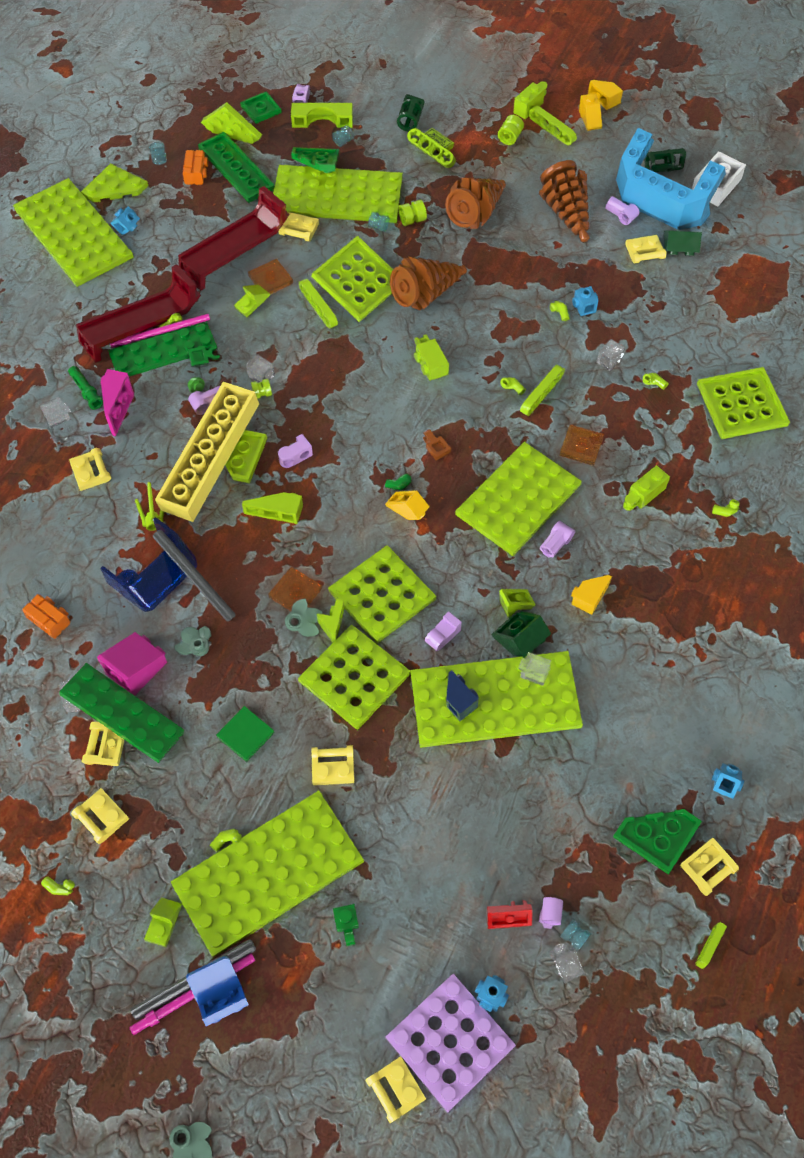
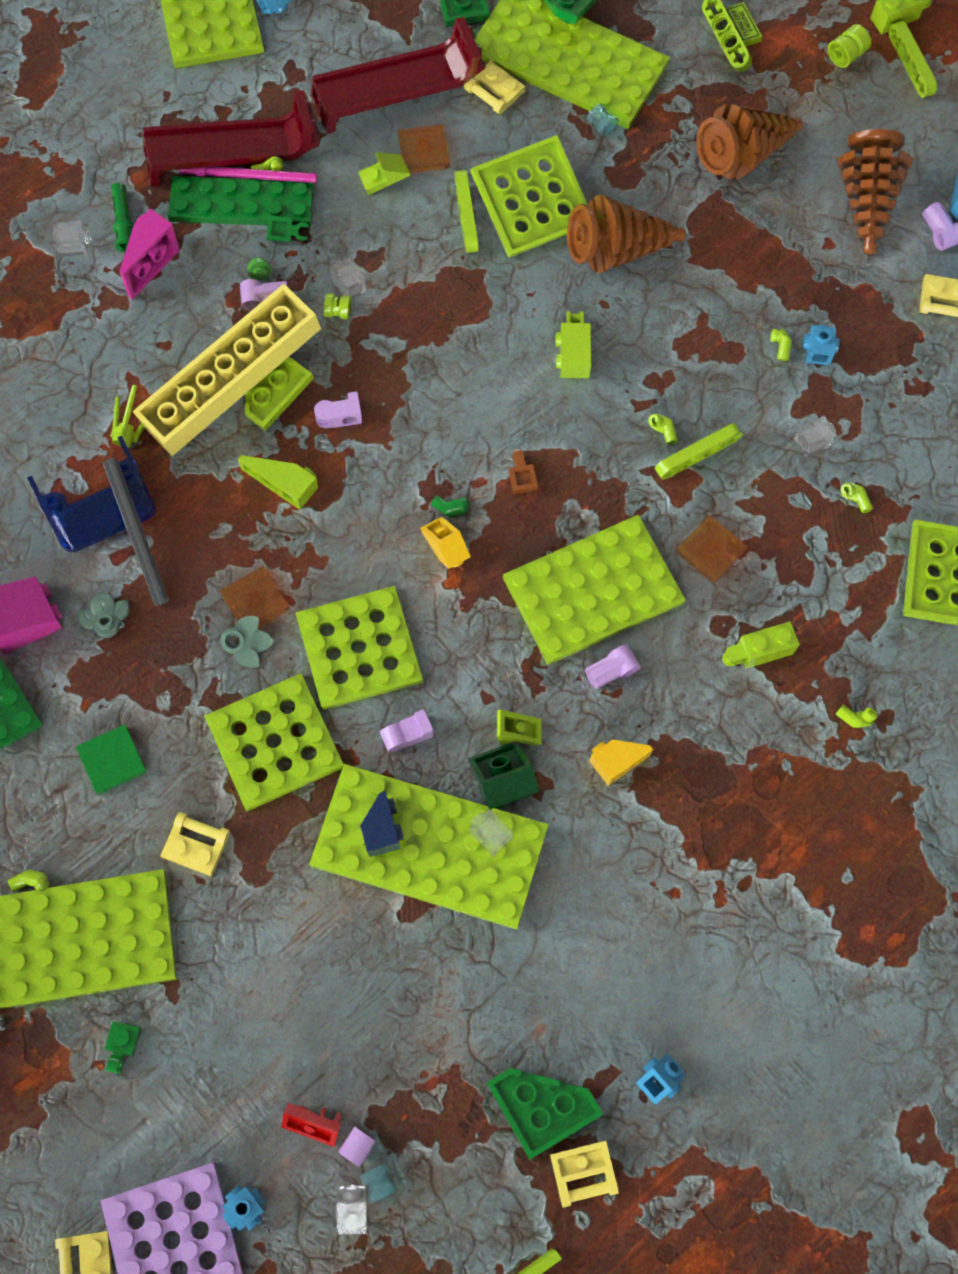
camera: 20 degrees right, 10 degrees up
light yellow plate [69,448,111,491] -> none
lime slope [317,599,345,643] -> none
lime wheel [398,199,427,226] -> none

